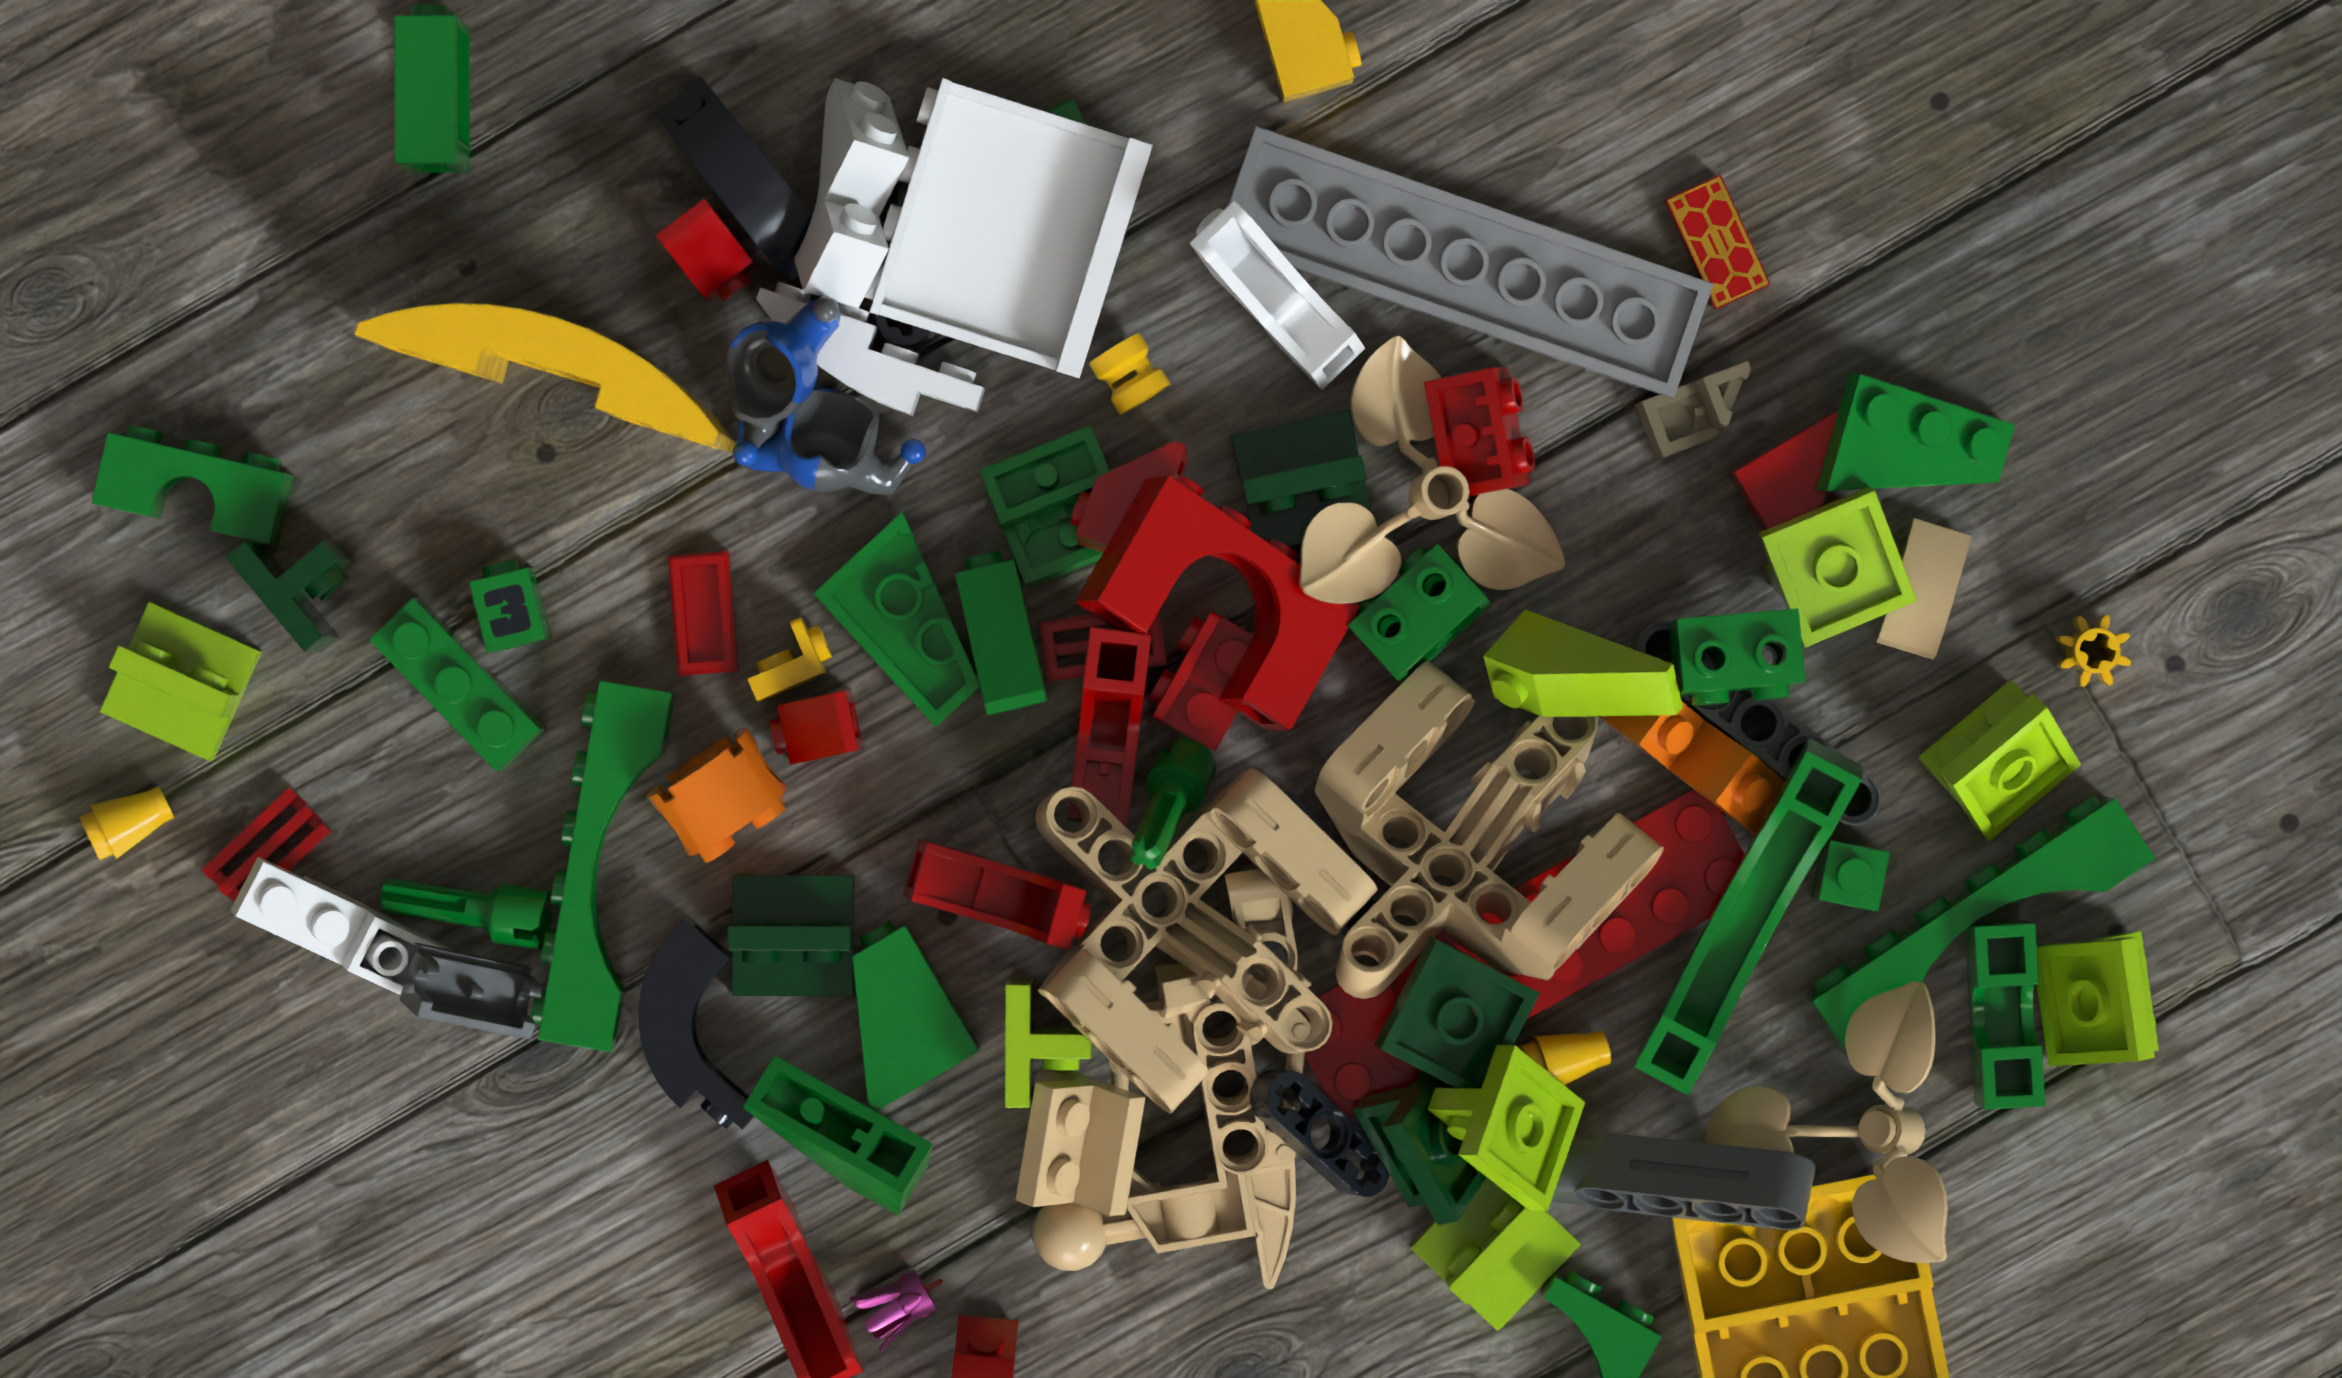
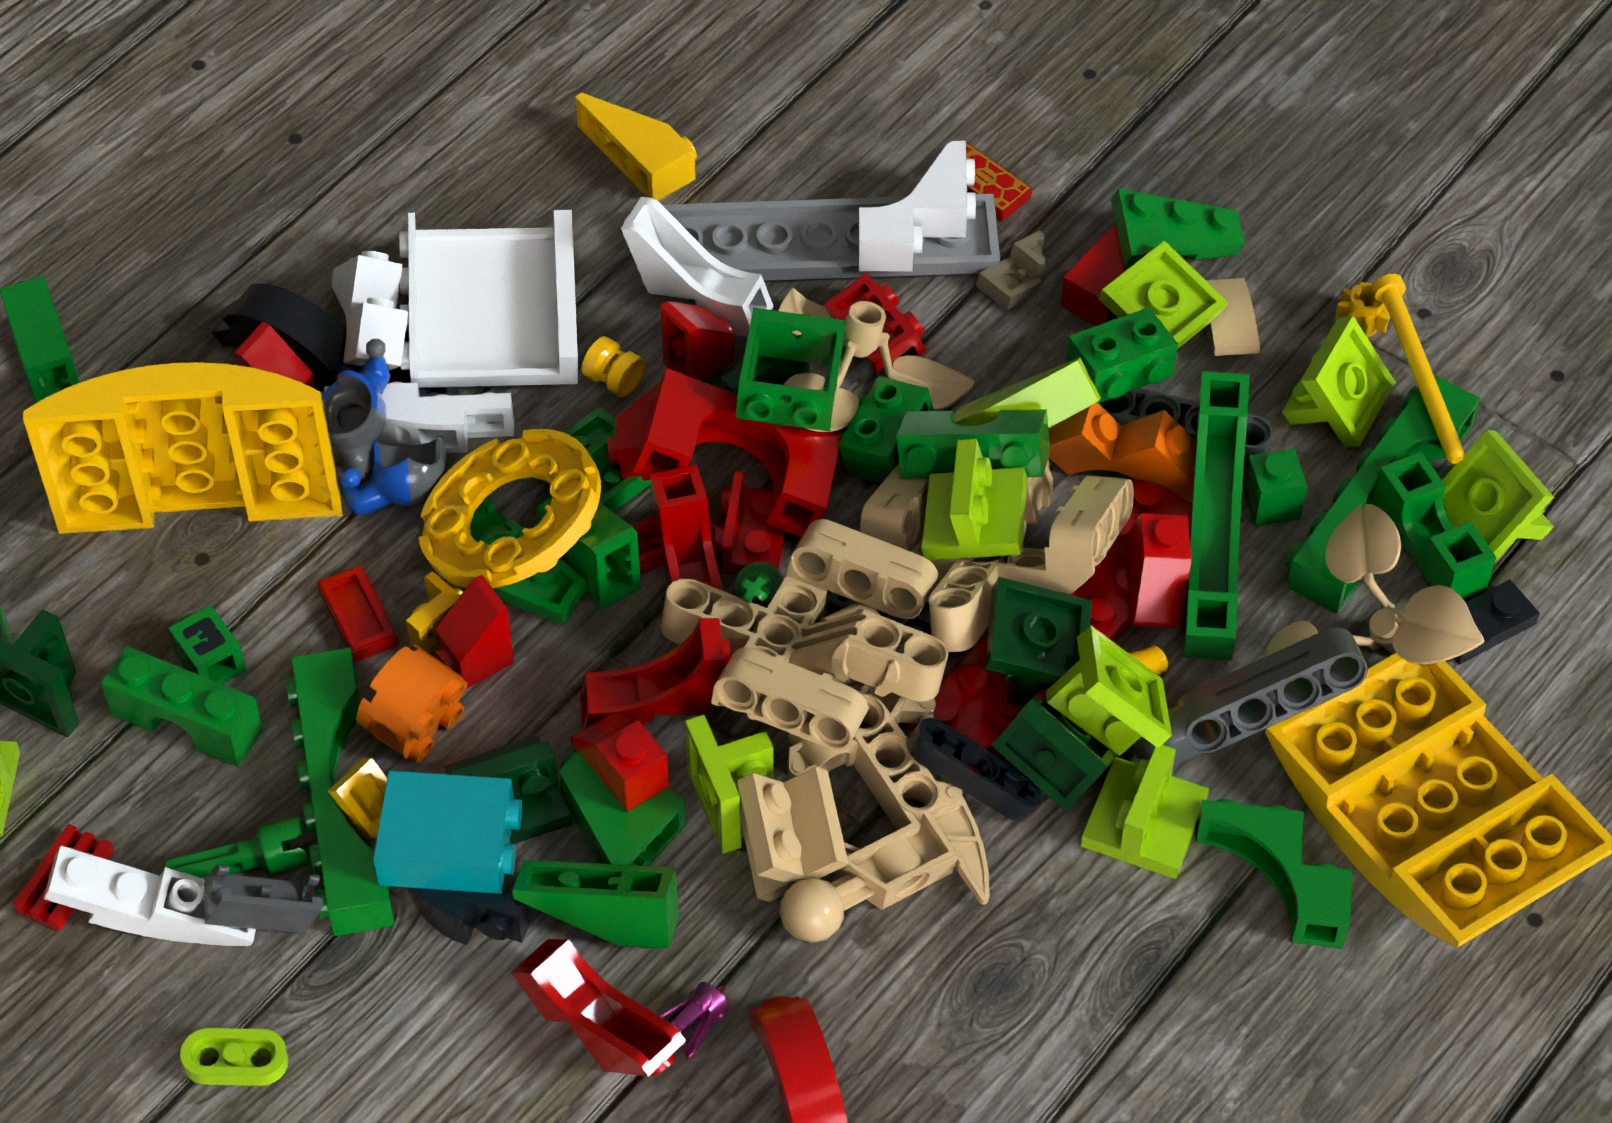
camera: 15 degrees left, 35 degrees down
none -> lime plate [180,1028,289,1086]
none -> yellow bracket [328,758,388,838]
none -> teal brick [373,771,522,894]
none -> yellow plate [418,429,601,588]
none -> red slope [571,712,669,812]
none -> red slope [660,301,735,381]
none -> green window [736,307,846,432]
none -> white arch [859,141,976,272]
none -> green arch [896,409,1050,478]
none -> lime bracket [921,439,1028,561]
none -> red slope [1125,513,1192,628]
none -> yellow bar [1371,274,1465,464]
none -> black plate [1454,579,1540,665]

